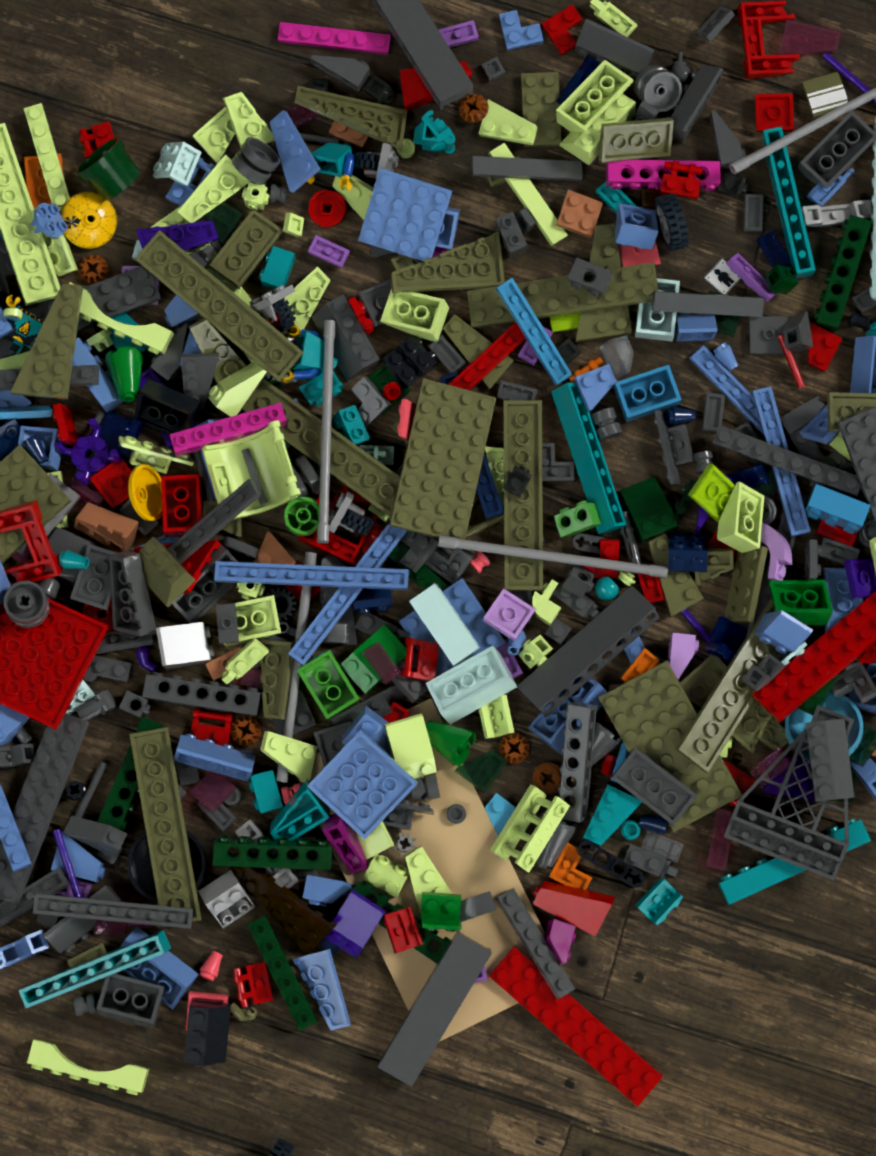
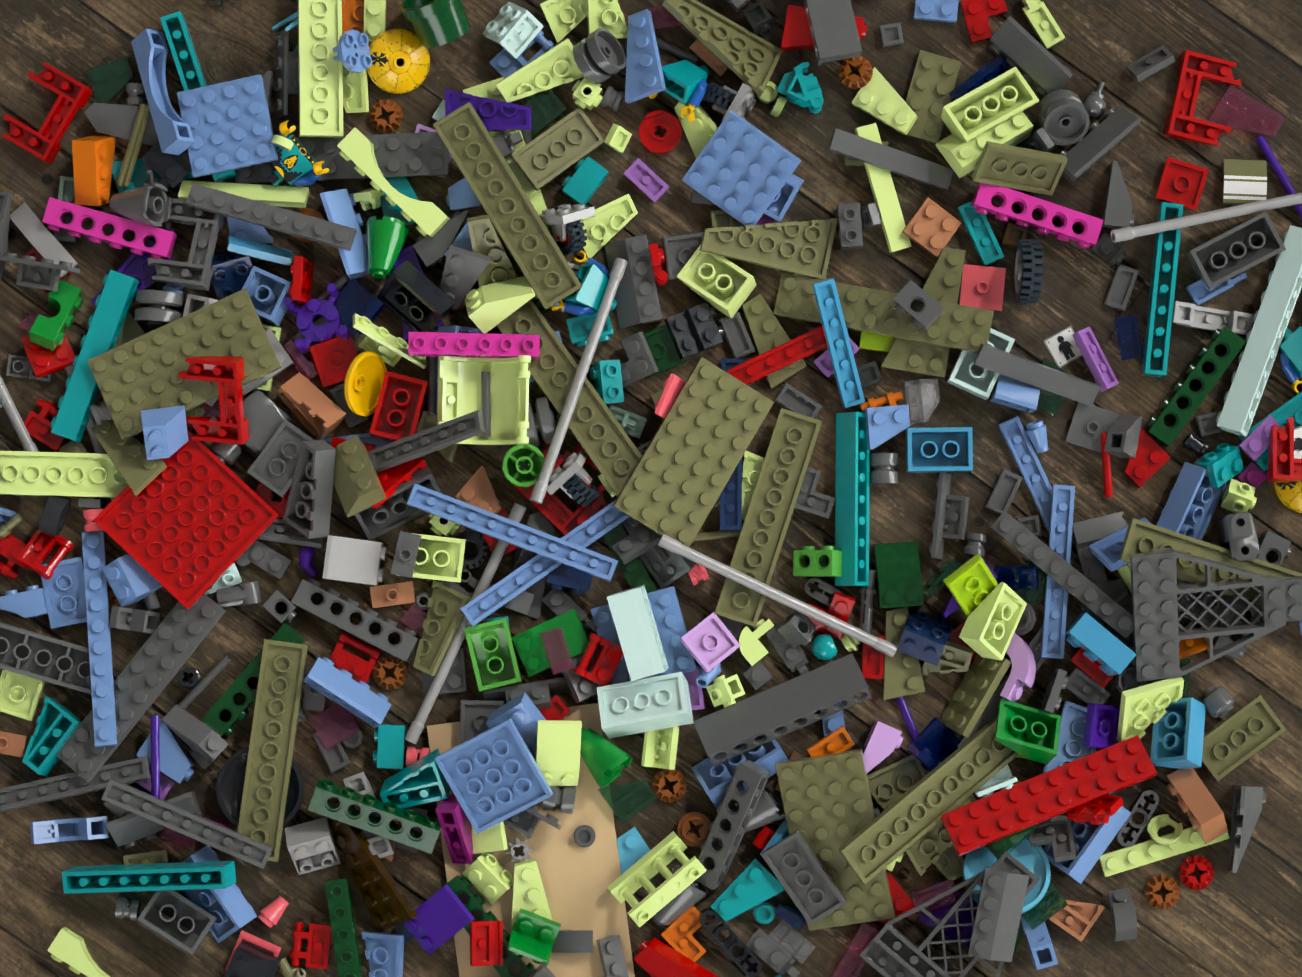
camera: 15 degrees right, 5 degrees up
dark grey wheel [4,581,50,628] -> none
olive wing [10,284,83,400] -> none
dark blue cone [23,435,48,465] -> none
teal cone [59,550,89,569] -> none
yellowish green hinge [221,638,269,684] -> none
dark grey beam [222,536,259,559] -> none
yellowish green wing [260,731,318,783] -> none
medium blue slope [303,875,355,907] -> none
red plate [383,382,401,400] -> none
pearl dark grey bracket [503,466,532,498] -> none
medium blue slope [614,203,658,250] -> none
red plate [660,161,703,200] -> none
dark blue cone [666,407,695,426] -> none
dark grey slope [741,653,785,692] -> none
medium blue slope [755,610,813,654] -> none
dark green brick [764,265,799,295] -> none
none -> yellowish green tile [770,95,787,117]

